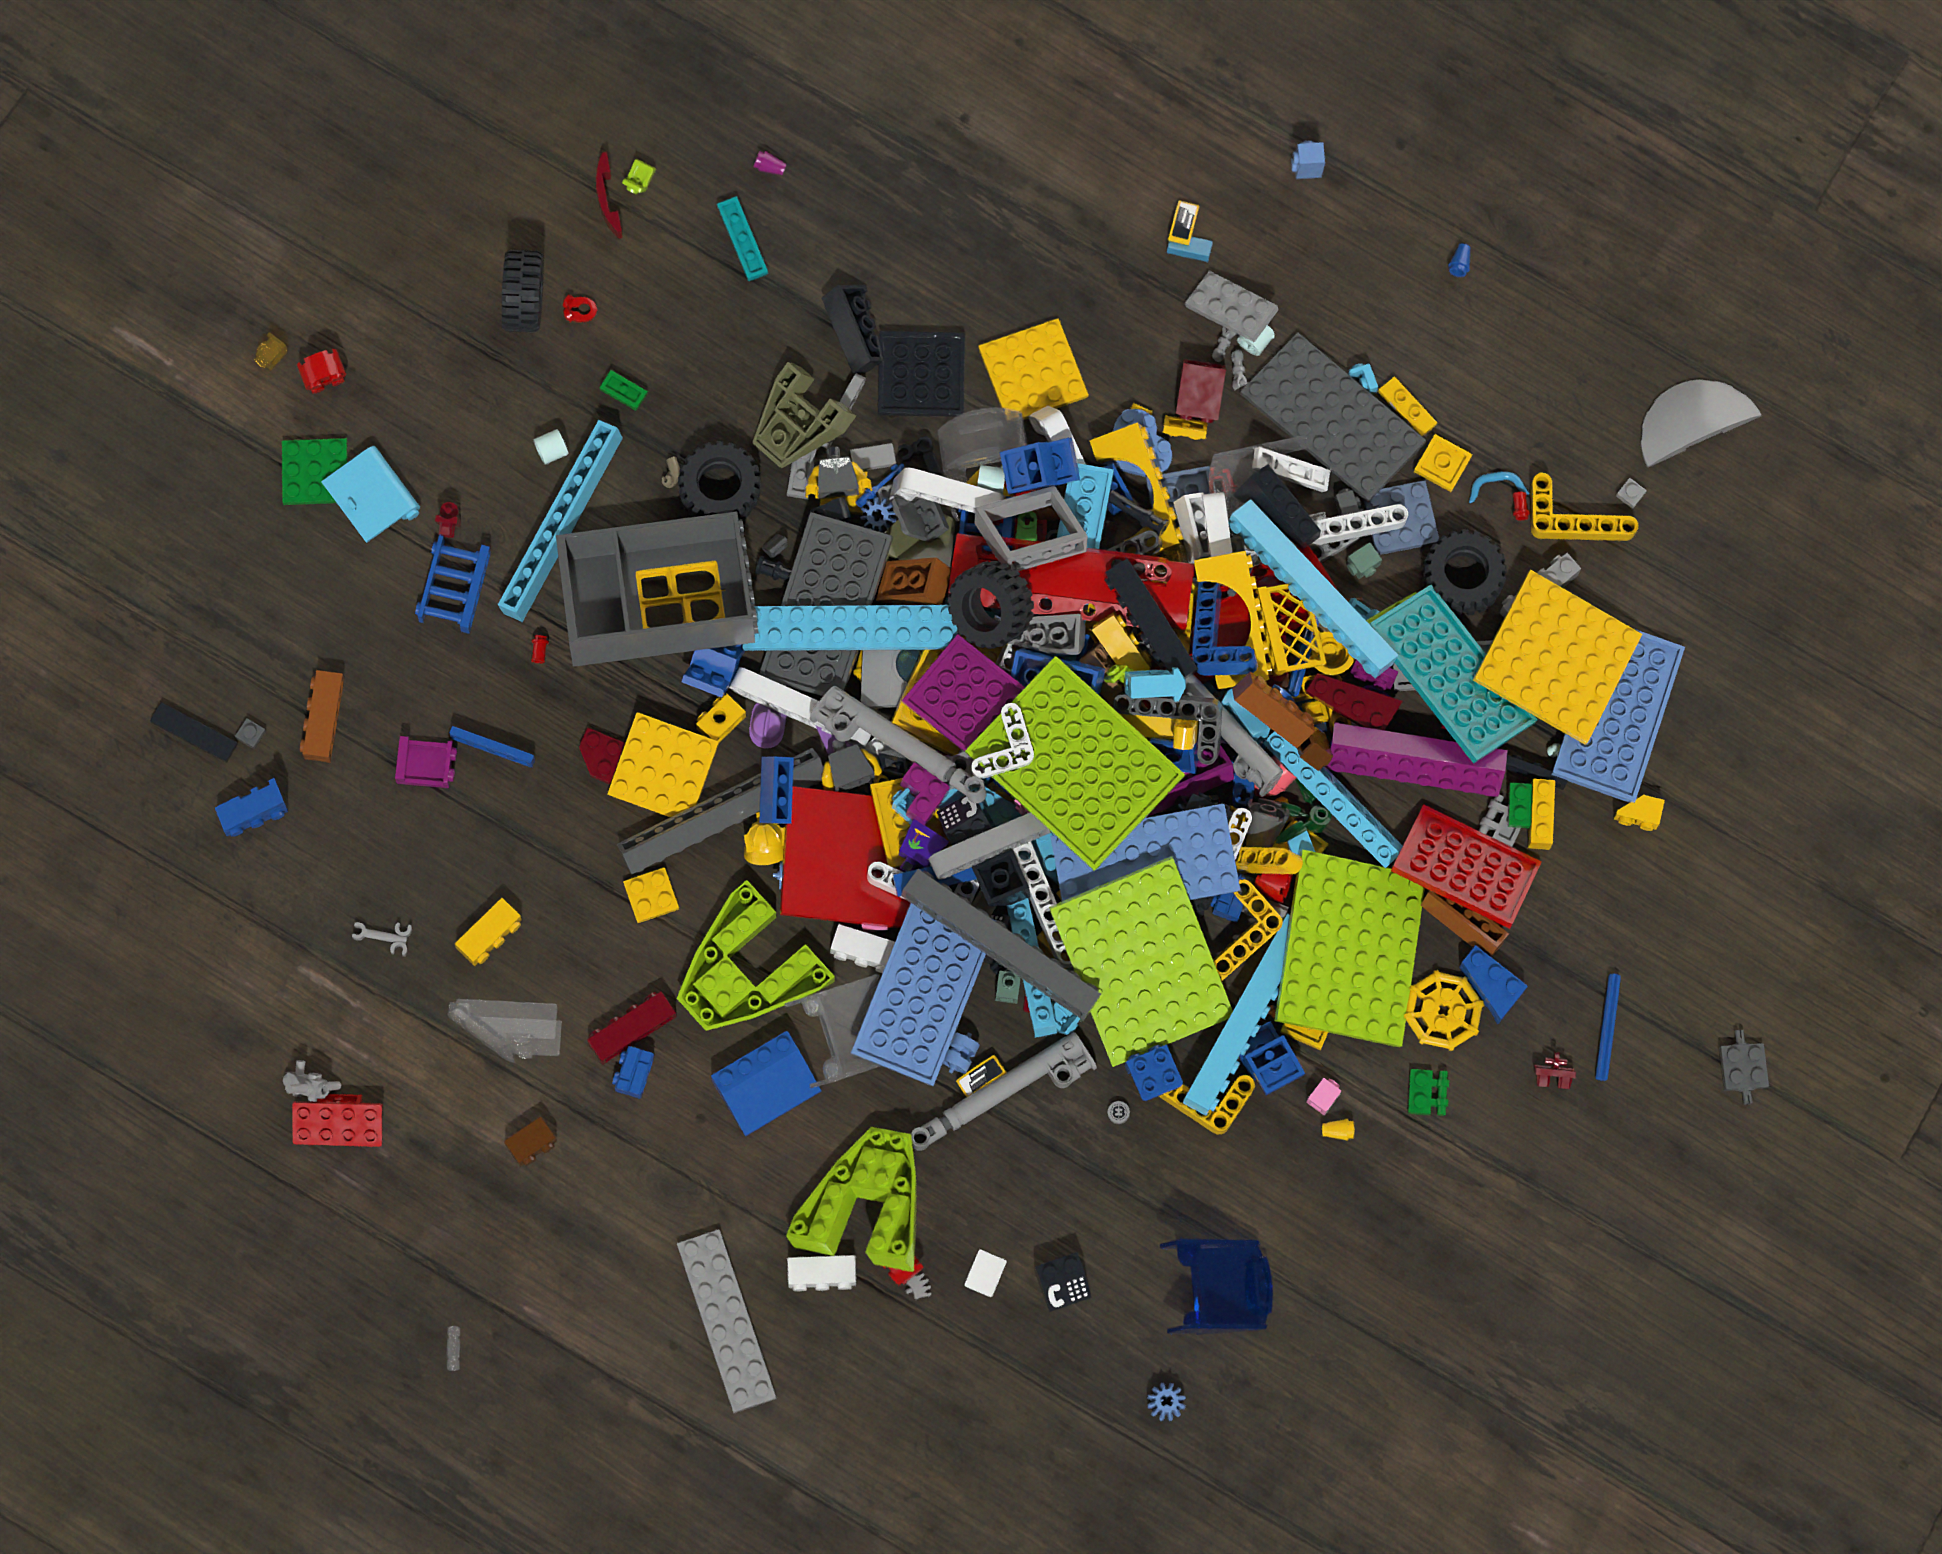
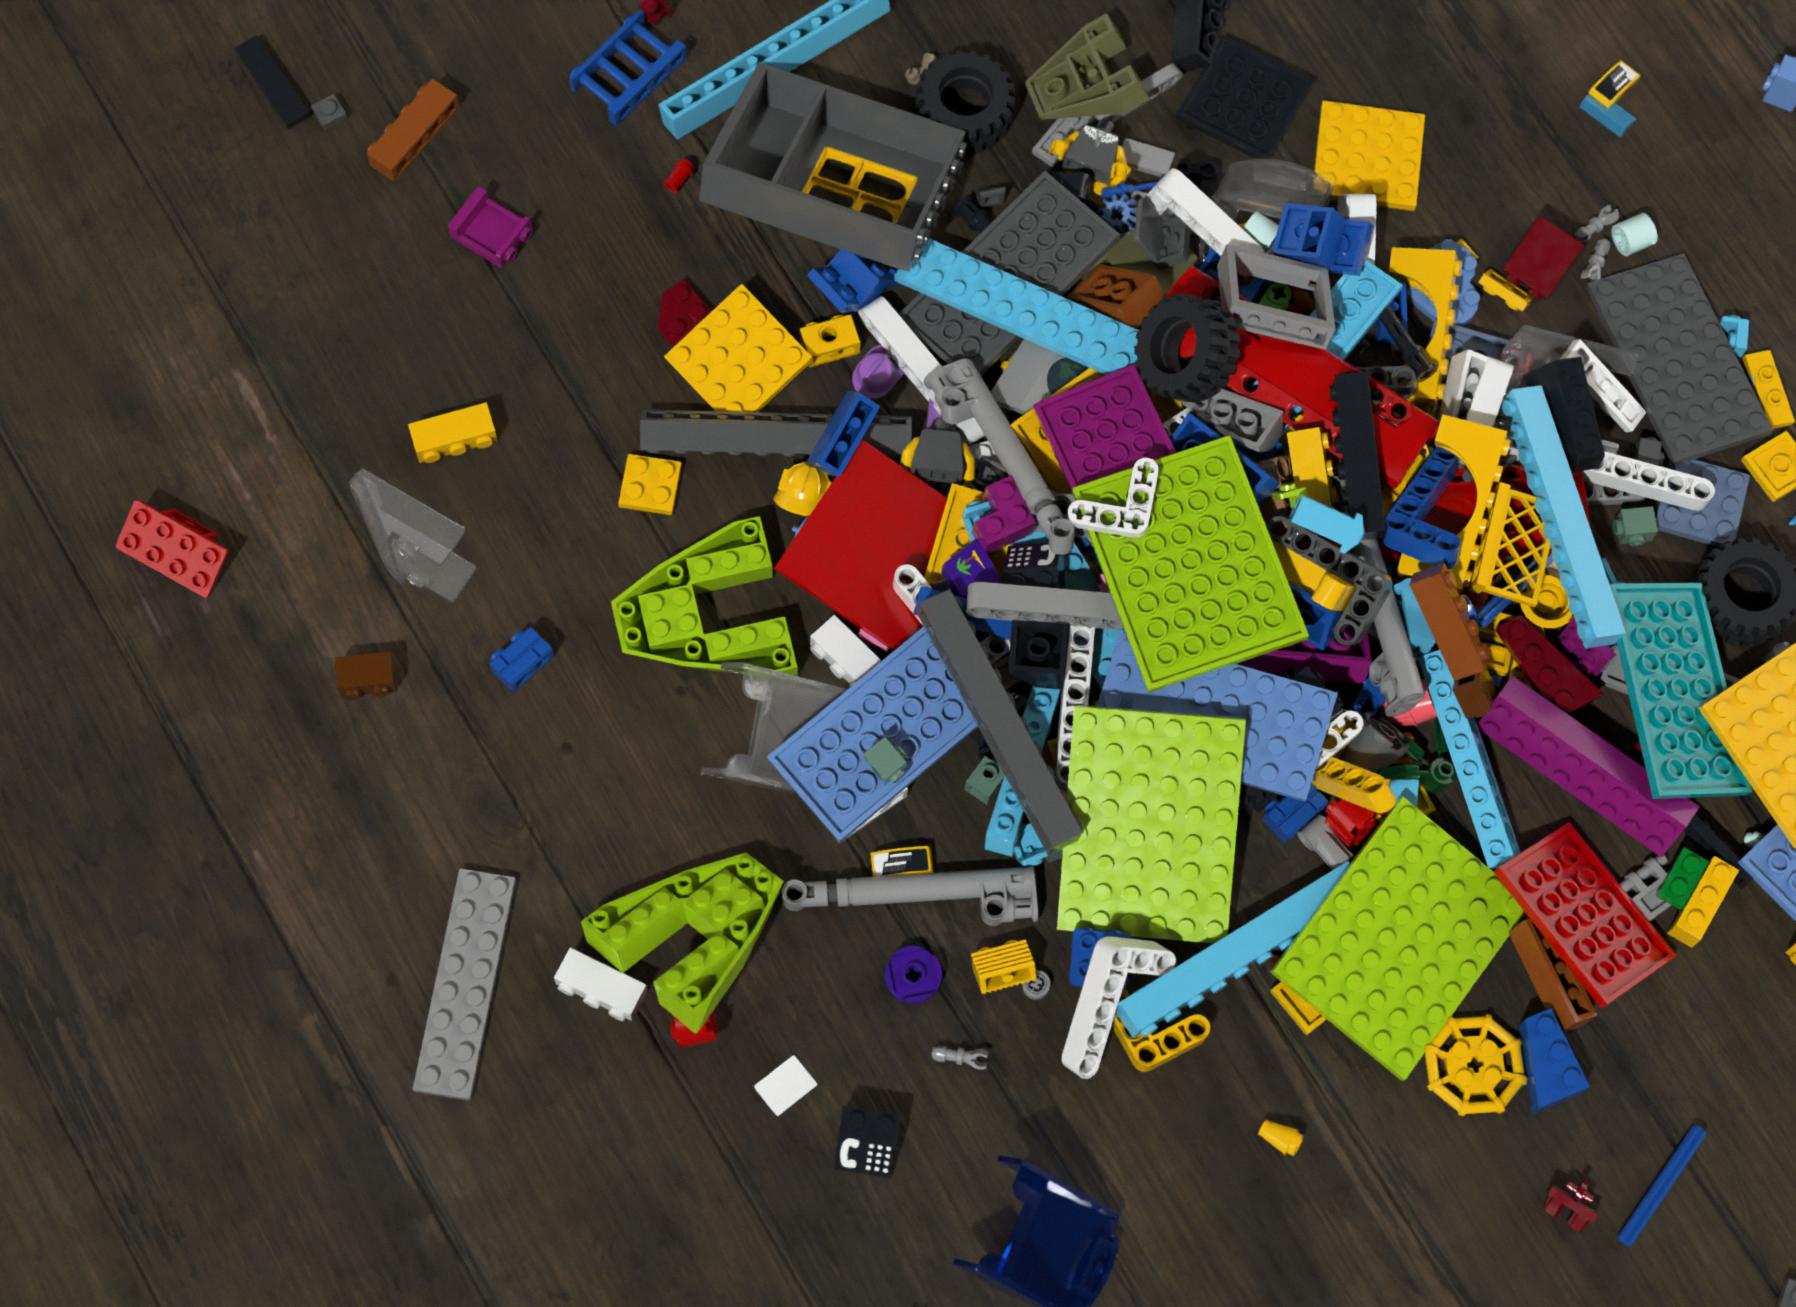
camera: 30 degrees right, 5 degrees down
blue wedge [215,778,288,837] -> none
light grey piece [283,1060,341,1101] -> none
light grey bar [352,922,412,957] -> none
clear axle [447,1326,460,1371] -> none
blue tile [449,726,535,768] -> none
dark red brick [587,991,676,1065] -> none
blue slope [711,1031,822,1137] -> none
light grey piece [905,1274,931,1299] -> none
medium blue wheel [943,1033,980,1074] -> none
light grey plate [1185,271,1279,342] -> none
yellow beam [1213,879,1283,981] -> none
blue bracket [1239,1021,1305,1096] -> none
bright pink brick [1306,1078,1341,1115] -> none
green plate [1408,1069,1450,1116] -> none
none -> sand green brick [863,737,907,785]
none -> dark purple plate [885,946,942,1004]
none -> light grey piece [931,1046,989,1069]
none -> yellow brick [971,939,1036,994]
none -> white beam [1061,936,1176,1079]

